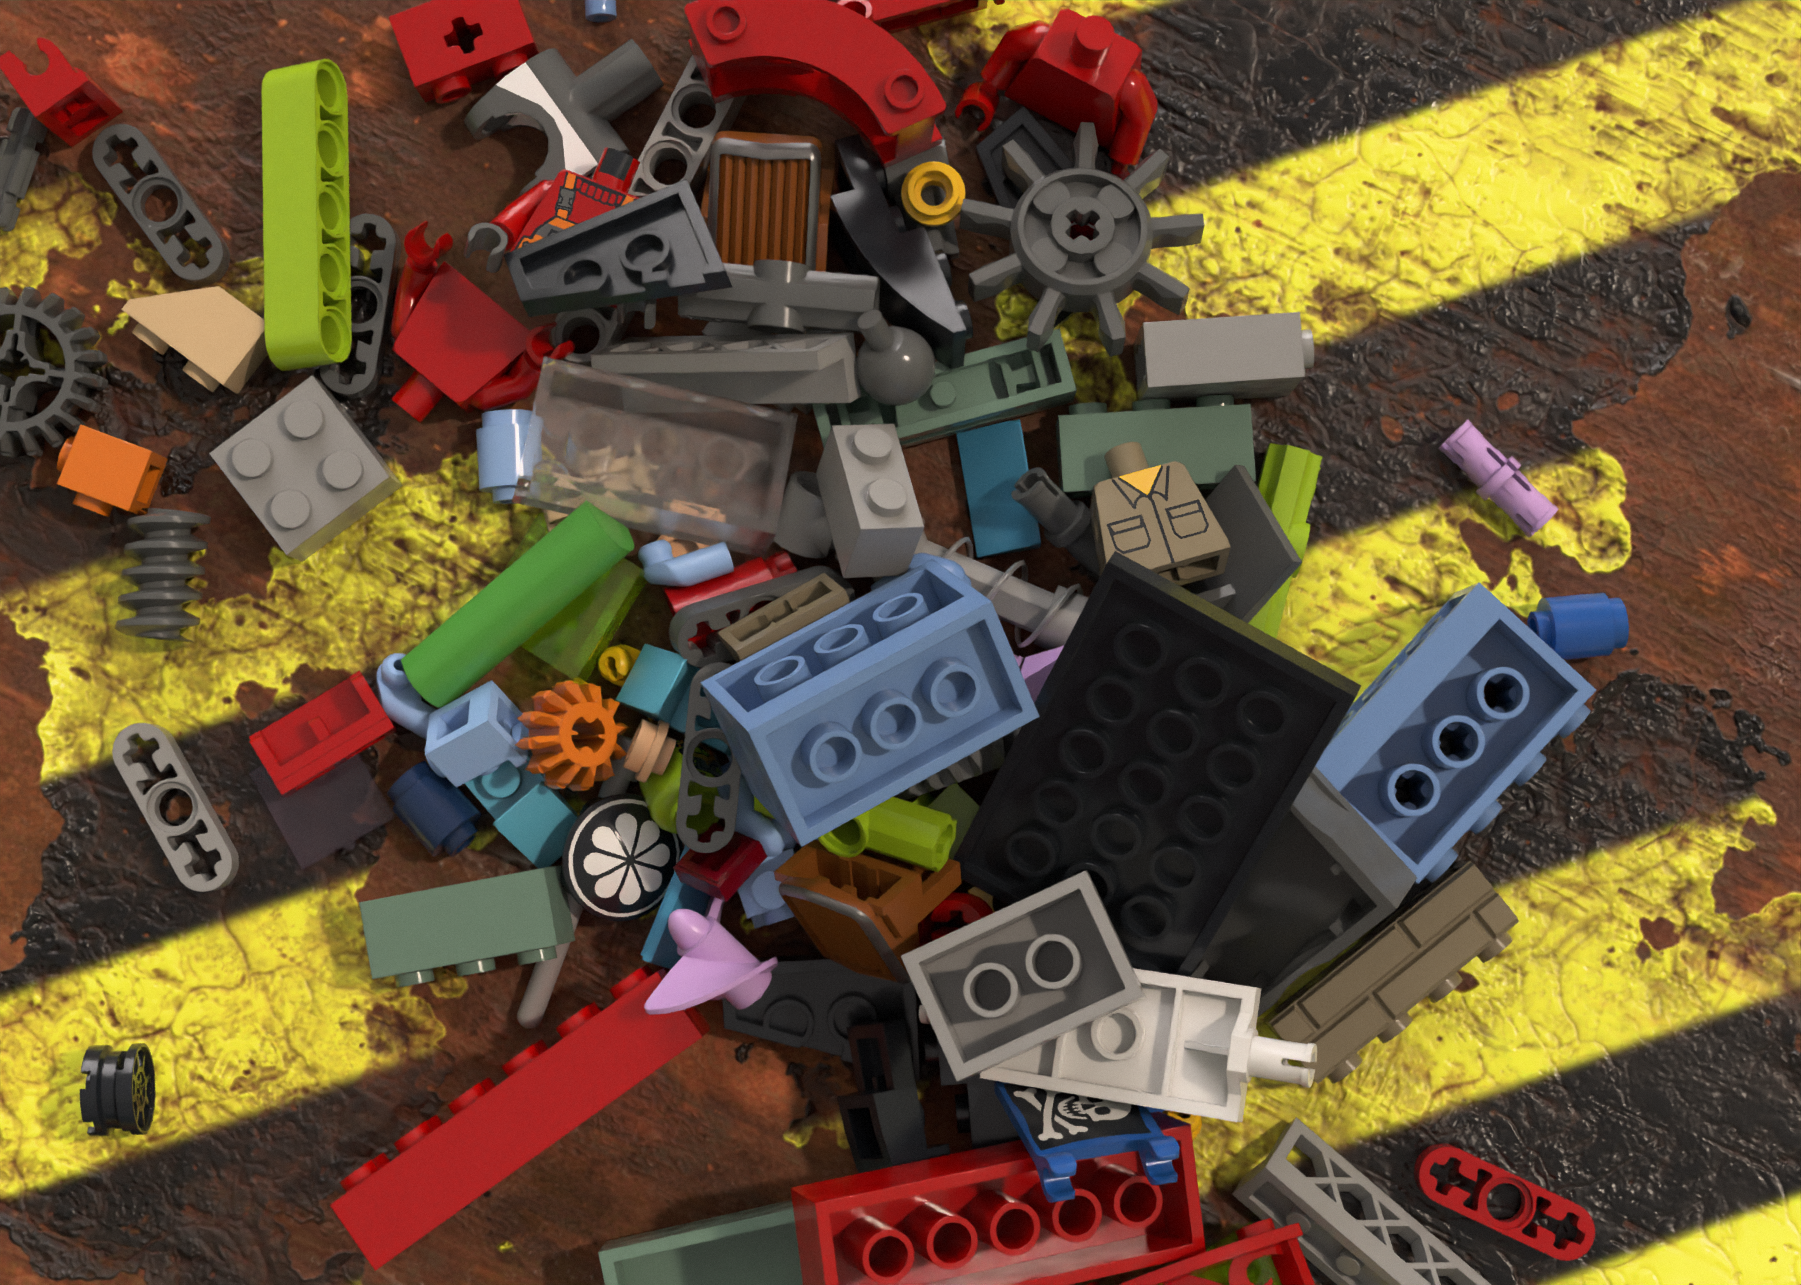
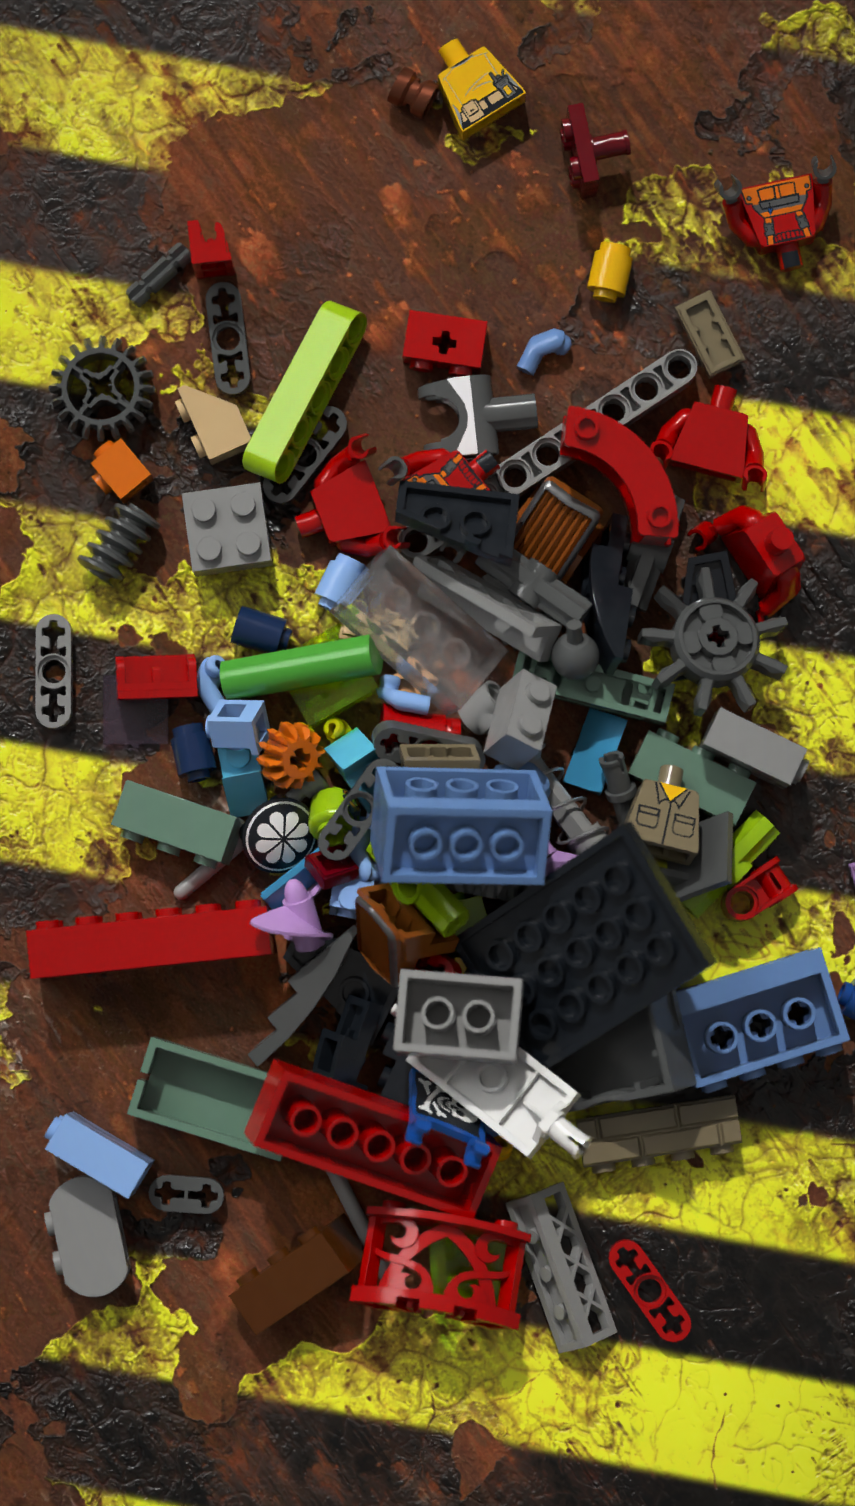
camera: 30 degrees right, 0 degrees up
light nougat plate [623,719,676,783] -> none
yellow plate [901,161,965,227] -> none
none -> dark blue brick [230,605,293,654]
none -> dark grey slope [248,925,357,1067]
none -> red piece [721,856,799,922]

